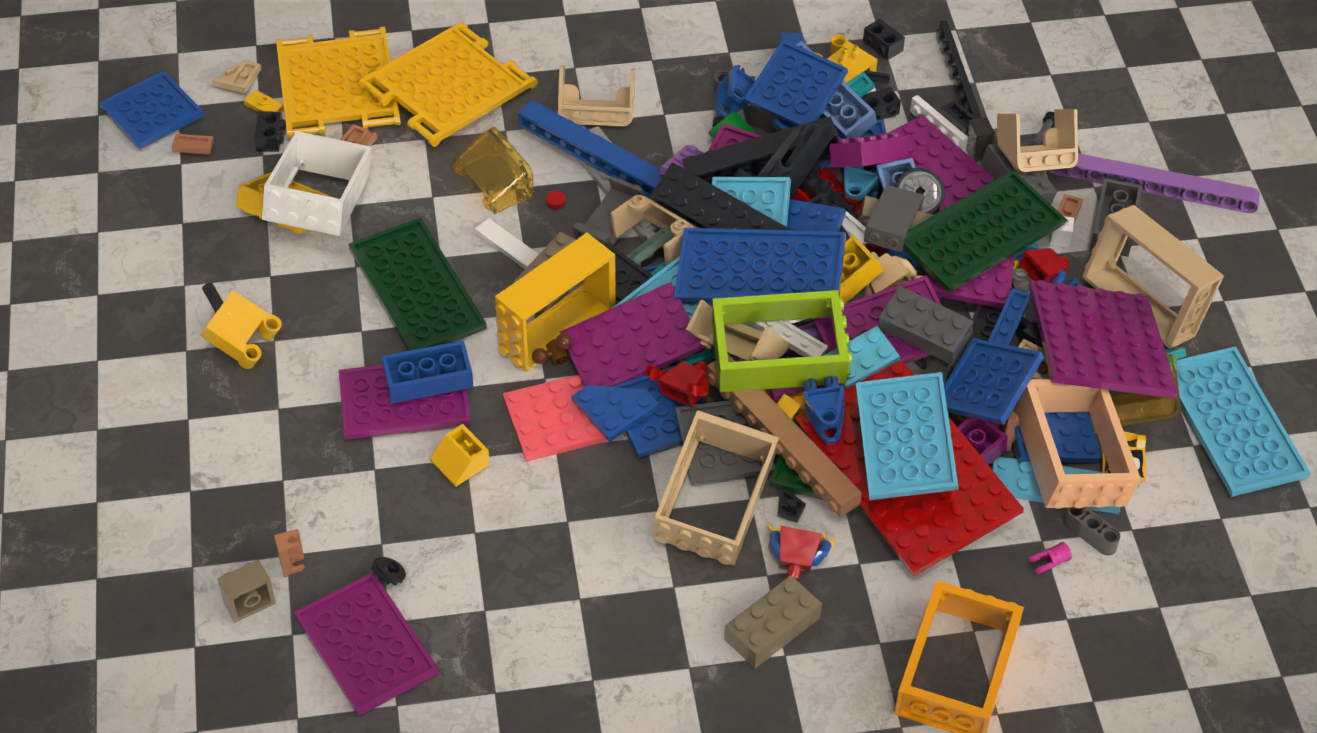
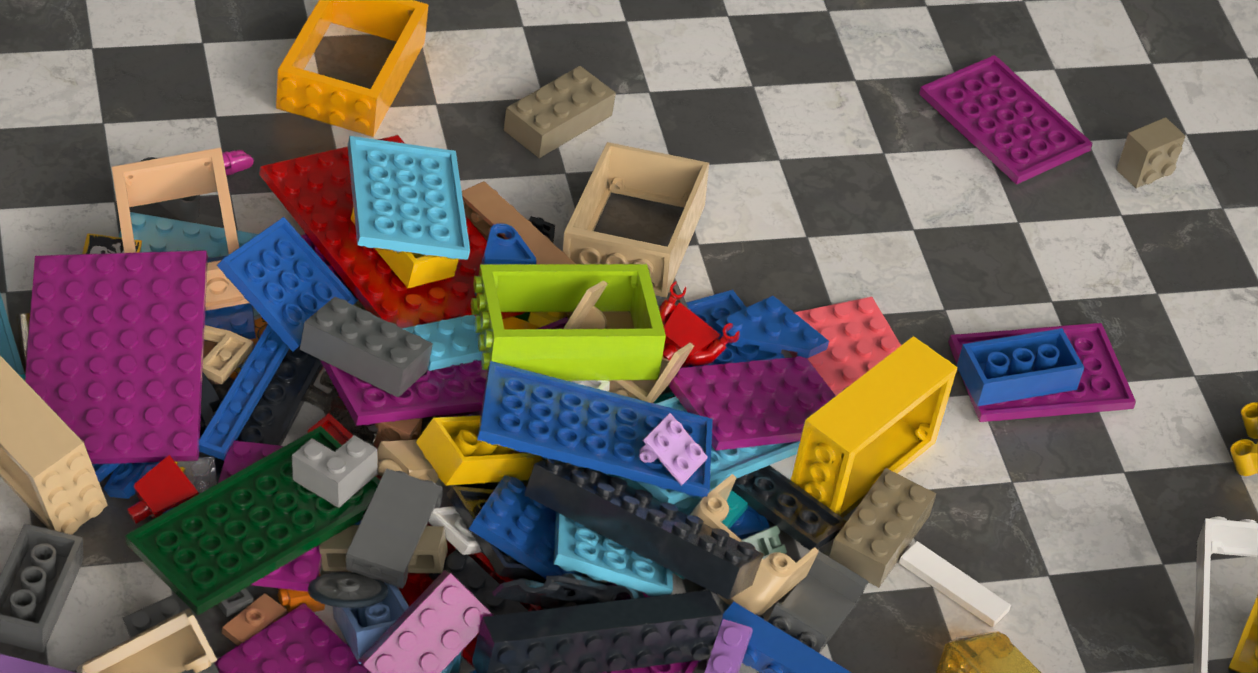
camera: 170 degrees right, 5 degrees down
nougat hinge [274,529,305,578] -> none
dark green plate [348,218,487,351] -> none
black gear [371,557,406,586] -> none
yellow slope [430,424,490,487] -> none
red tile [546,191,566,210] -> none
torso [769,524,836,581] -> none
white brick [1050,216,1074,248] -> none
nougat plate [1057,194,1083,223] -> none
none -> light grey brick [292,435,378,508]
none -> lavender hinge [640,413,708,486]

